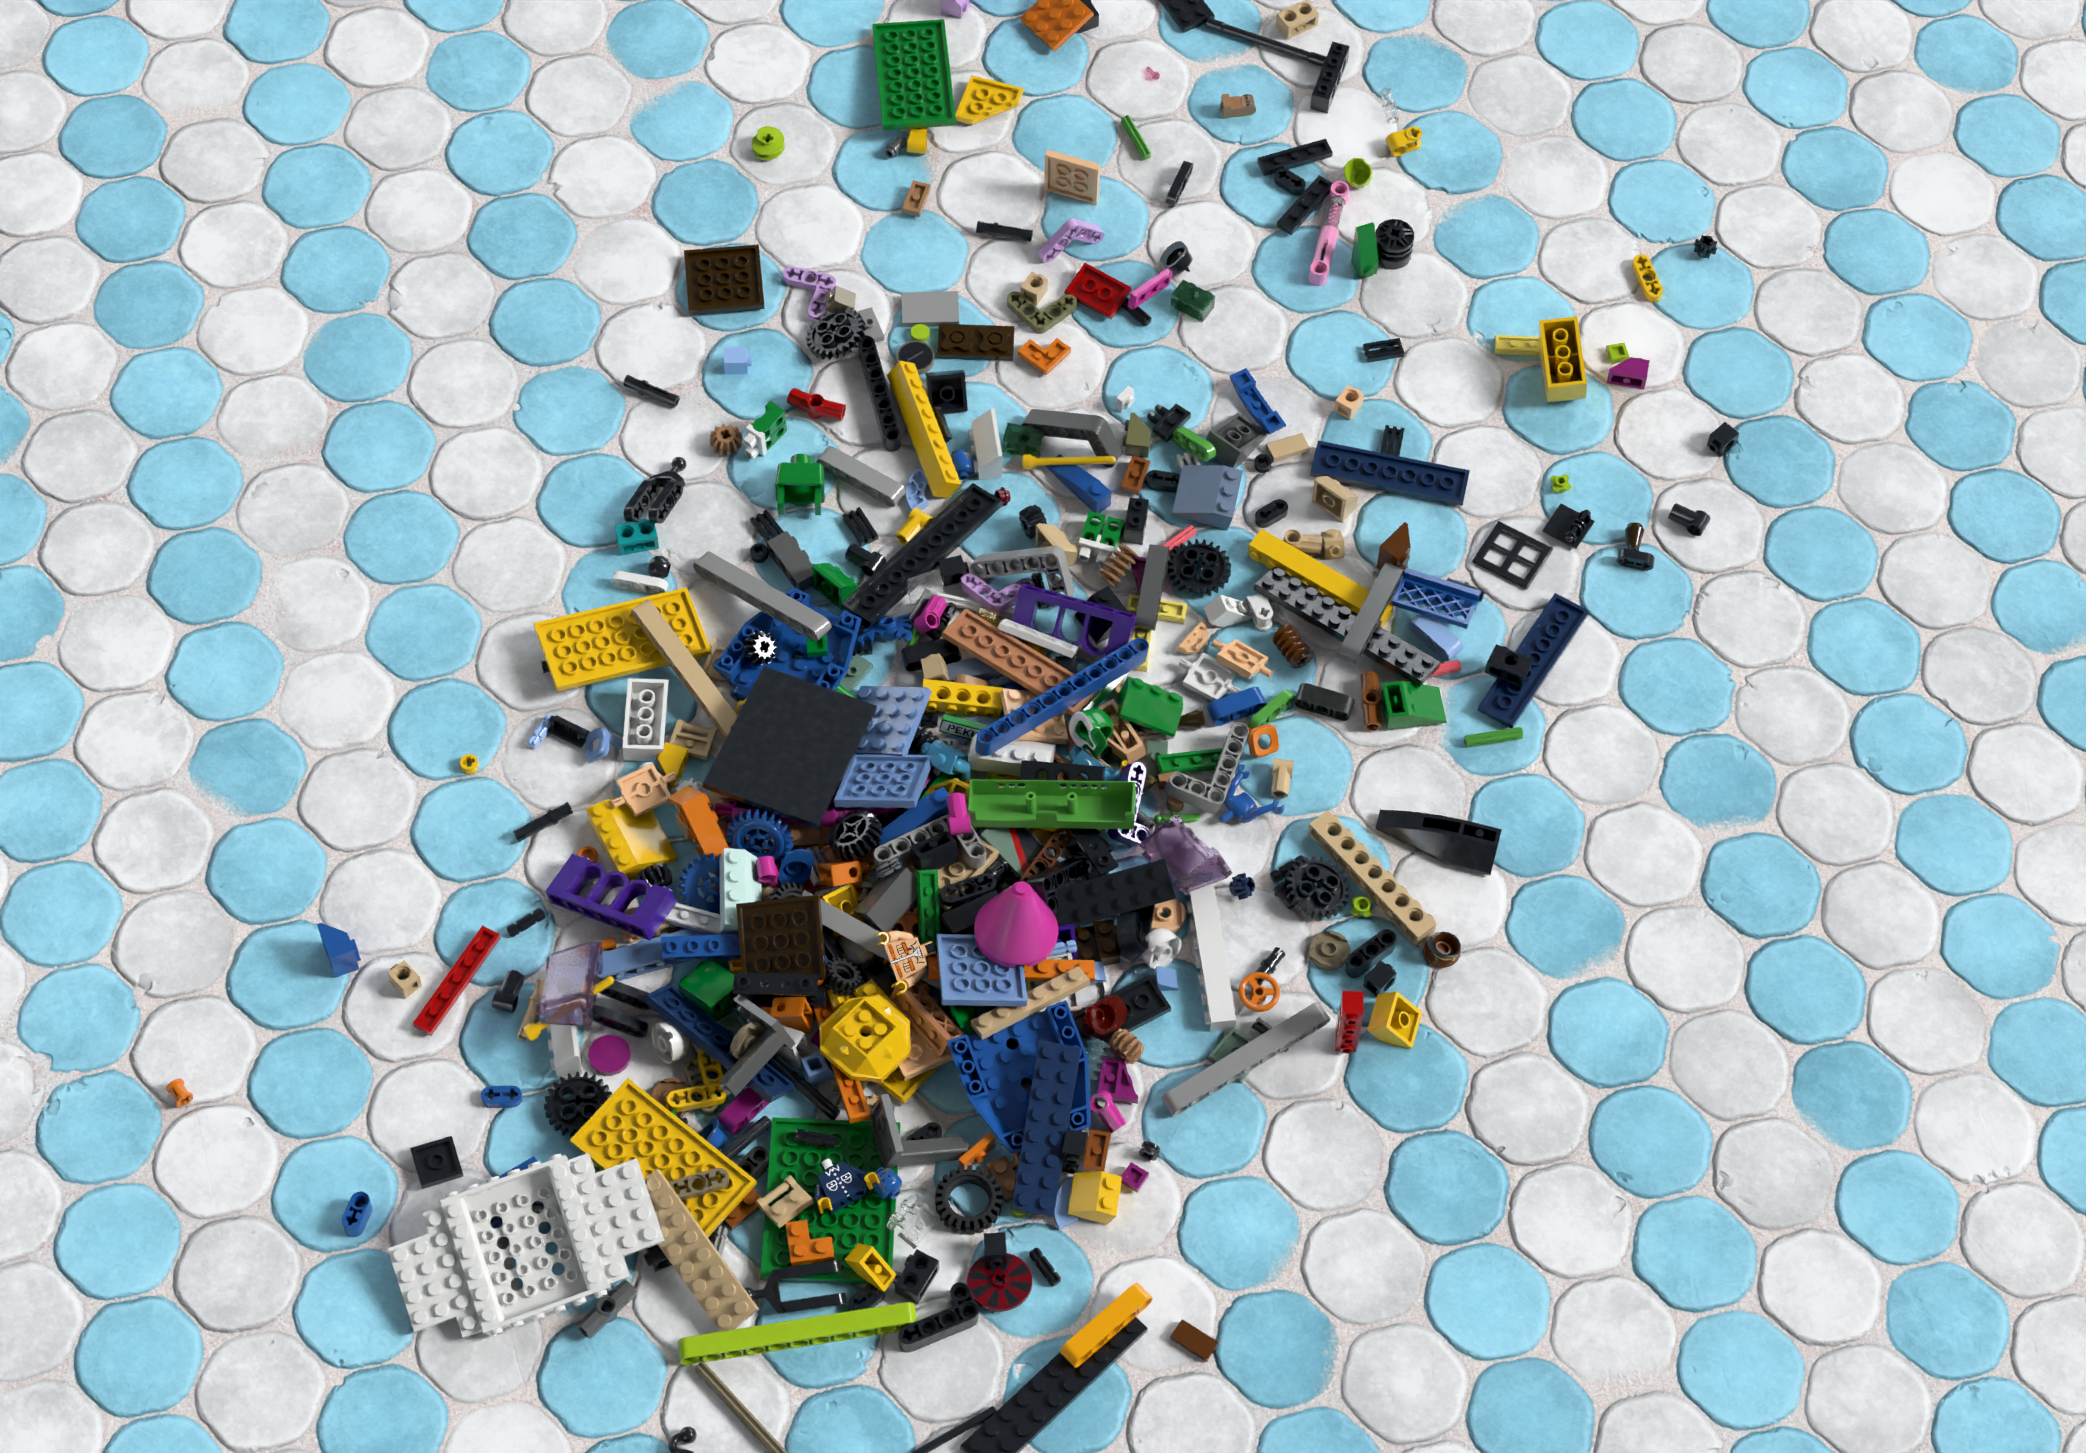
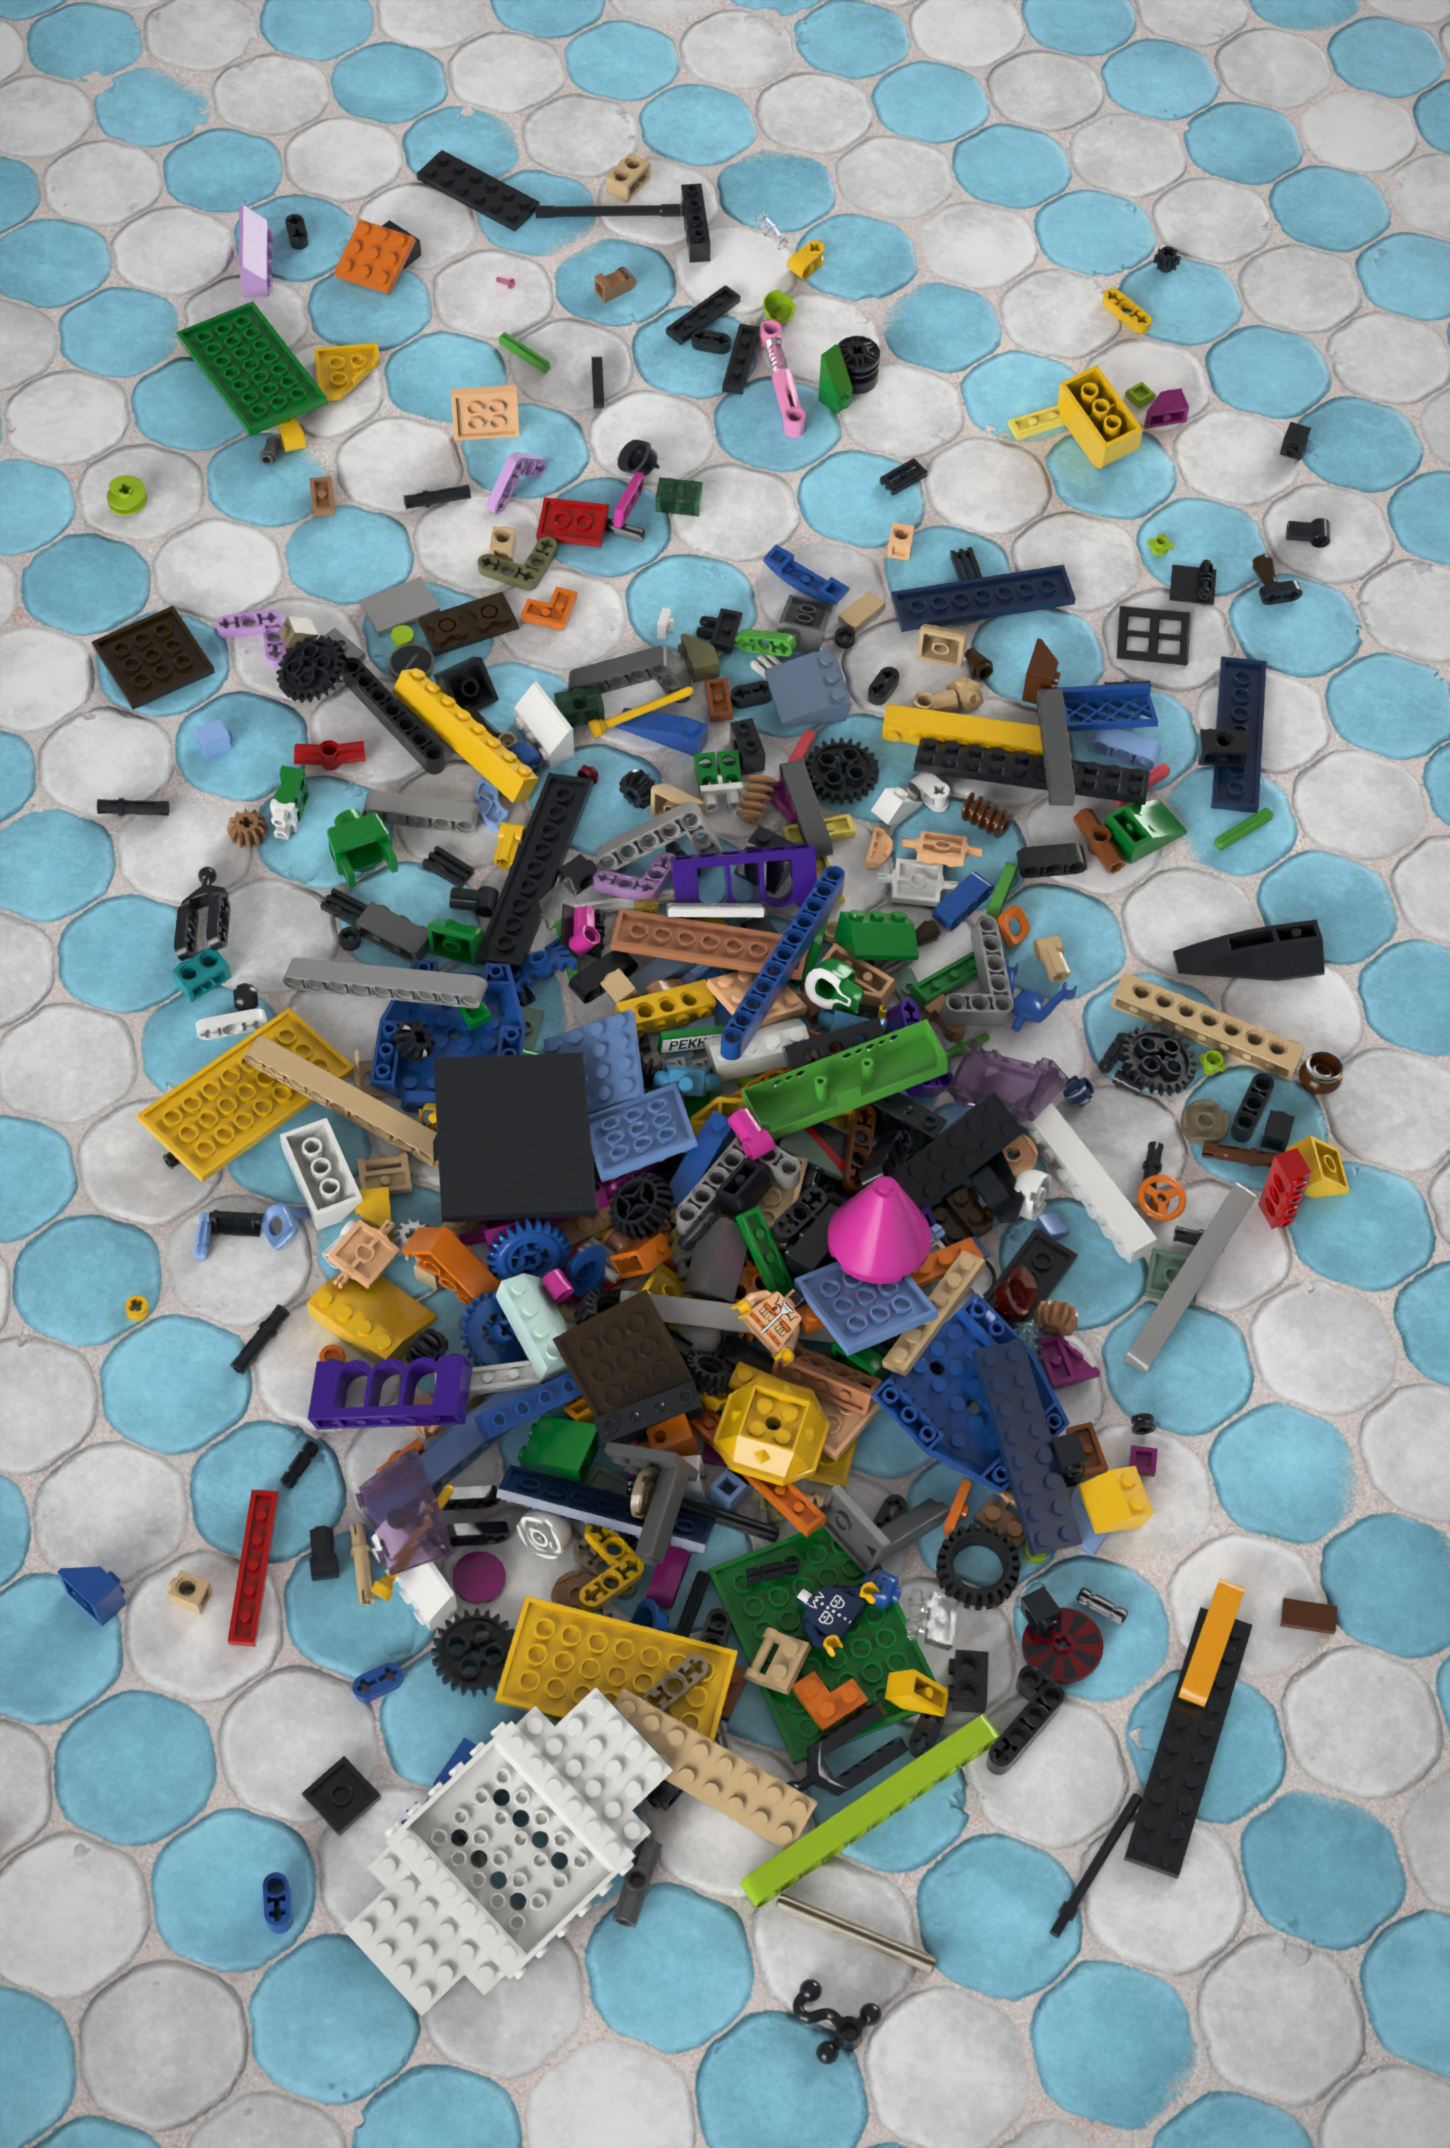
camera: 25 degrees left, 0 degrees up
dark pink piece [1090,1090,1127,1133] -> none
none -> tan plate [498,732,517,750]
none -> dark brown cone [964,648,993,680]
none -> reddish brown pin [1202,1142,1279,1168]

